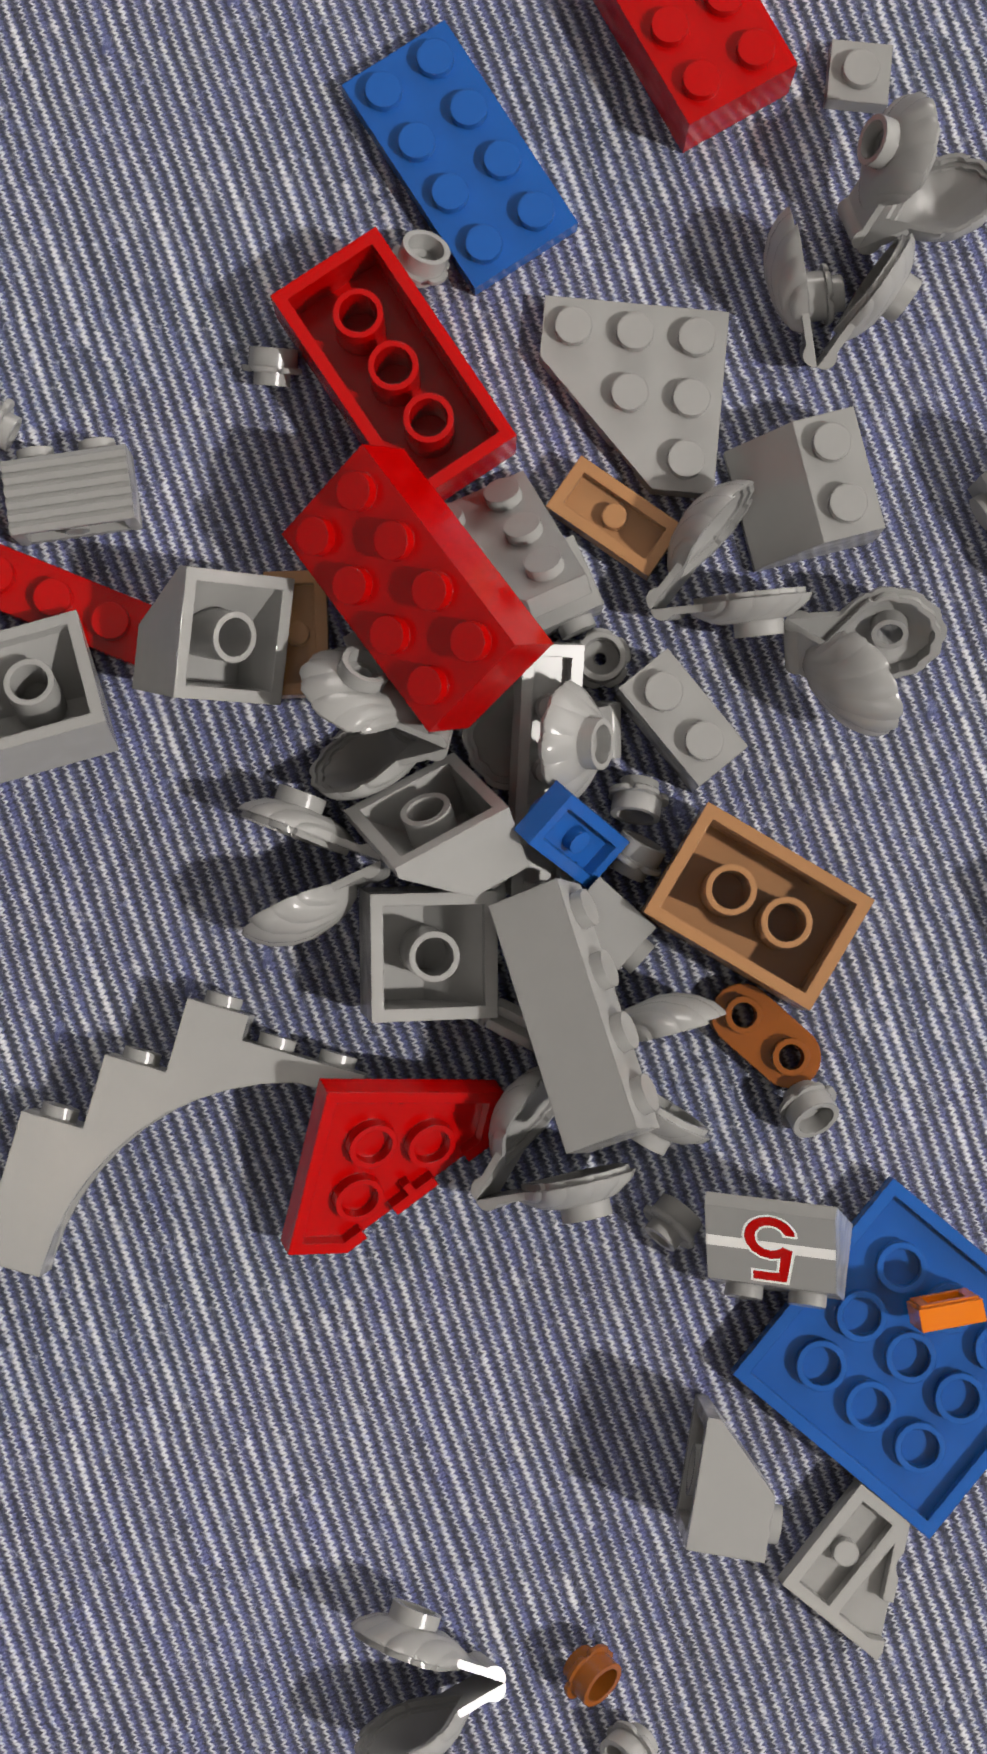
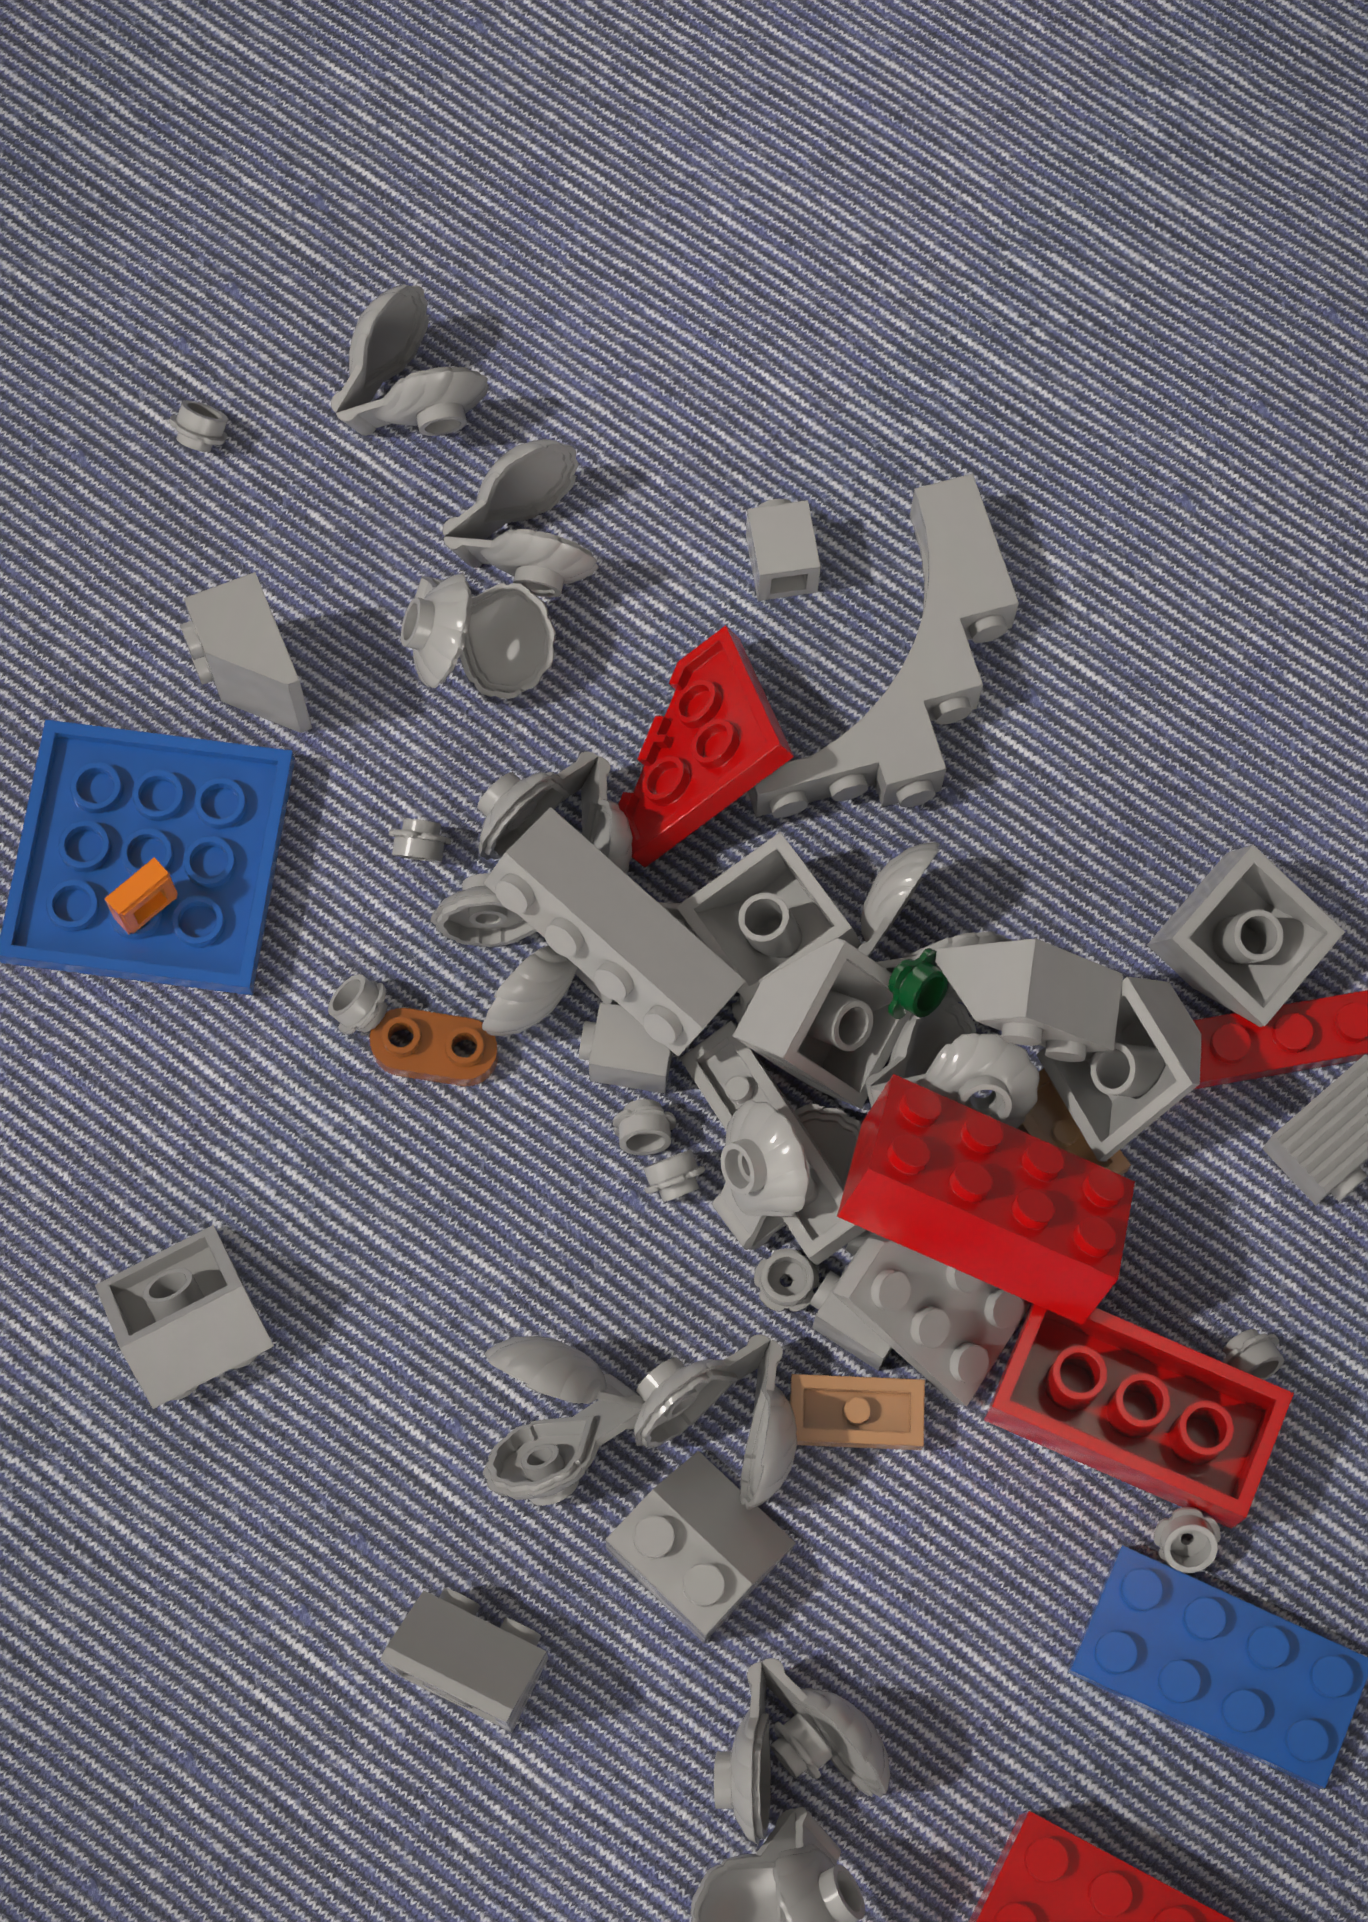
camera: 150 degrees right, 15 degrees down
blue plate [513,780,630,889] -> none
light grey plate [539,295,729,499] -> none
dark orange plate [563,1644,622,1707] -> none
light grey brick [614,648,748,793] -> none
medium nougat brick [640,802,875,1011] -> none
light grey slope [704,1191,853,1309] -> none
light grey wing [778,1478,911,1661] -> none
none -> light grey animal [401,573,556,699]
none -> light grey animal [442,439,599,597]
none -> light grey brick [746,499,821,601]
none -> dark green plate [888,948,949,1019]
none -> light grey slope [935,938,1123,1062]

